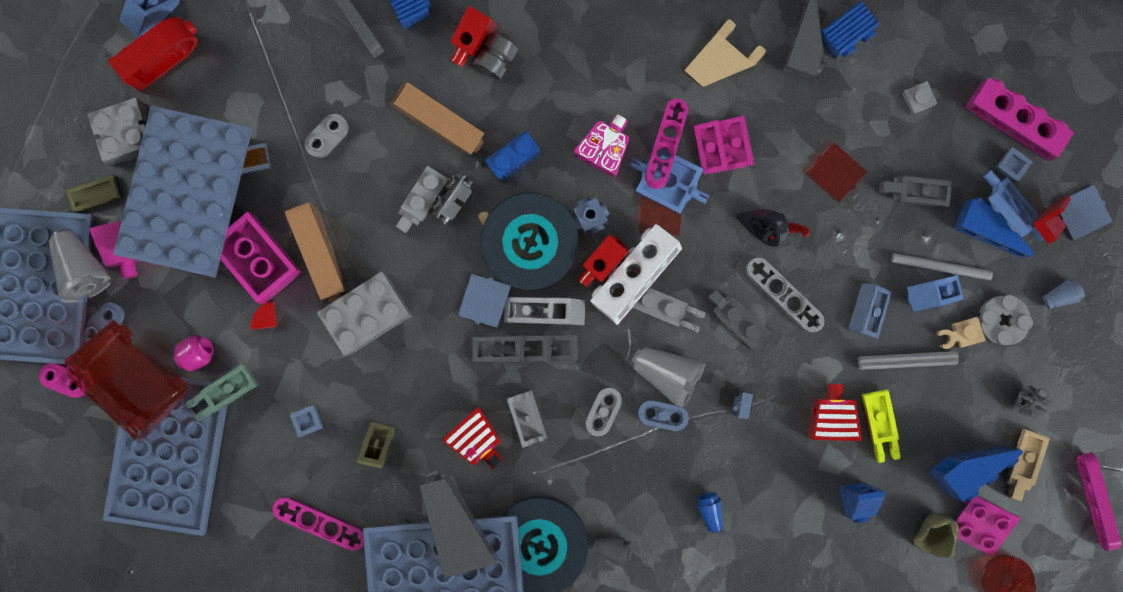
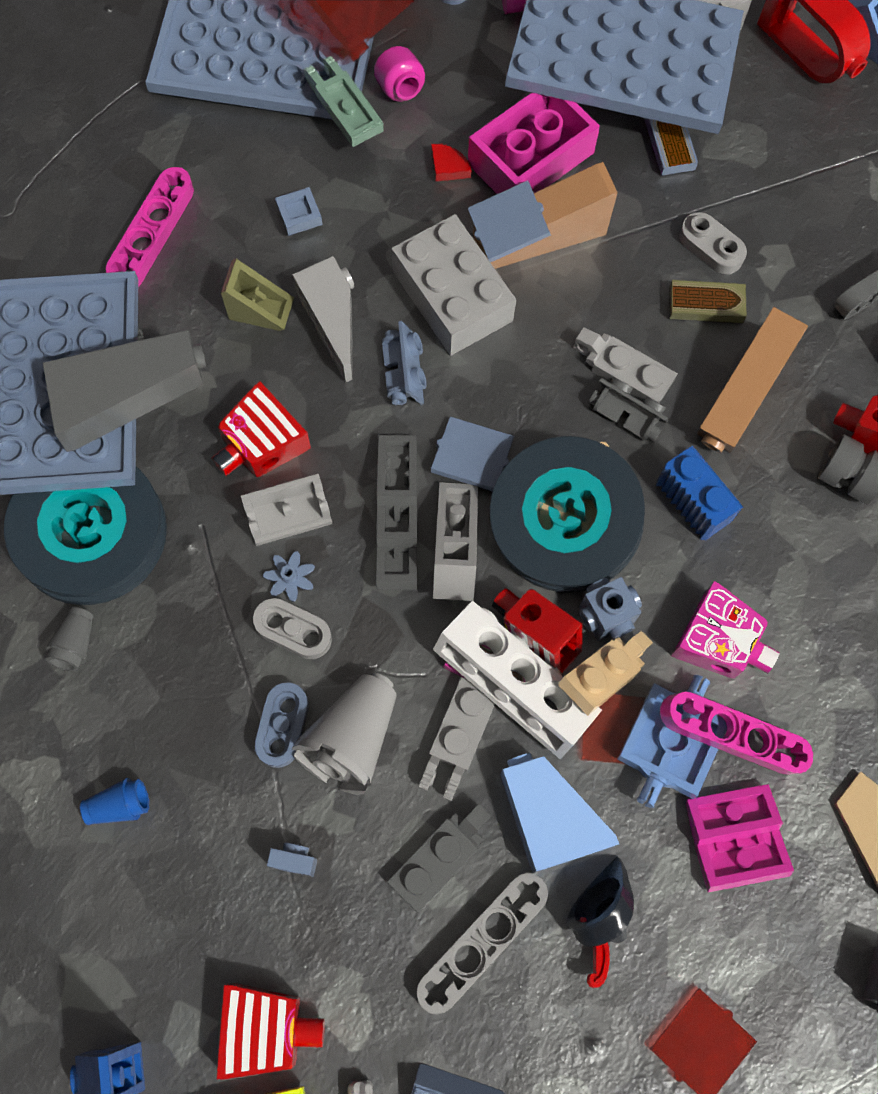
camera: 90 degrees right, 15 degrees down
none -> sand blue plant [263,551,315,602]
none -> light grey slope [292,256,355,382]
none -> sand blue hinge [382,321,427,405]
none -> sand blue piece [468,180,551,263]
none -> light blue slope [500,753,619,873]
none -> tan hinge [558,631,653,716]
none -> tile [669,280,747,323]

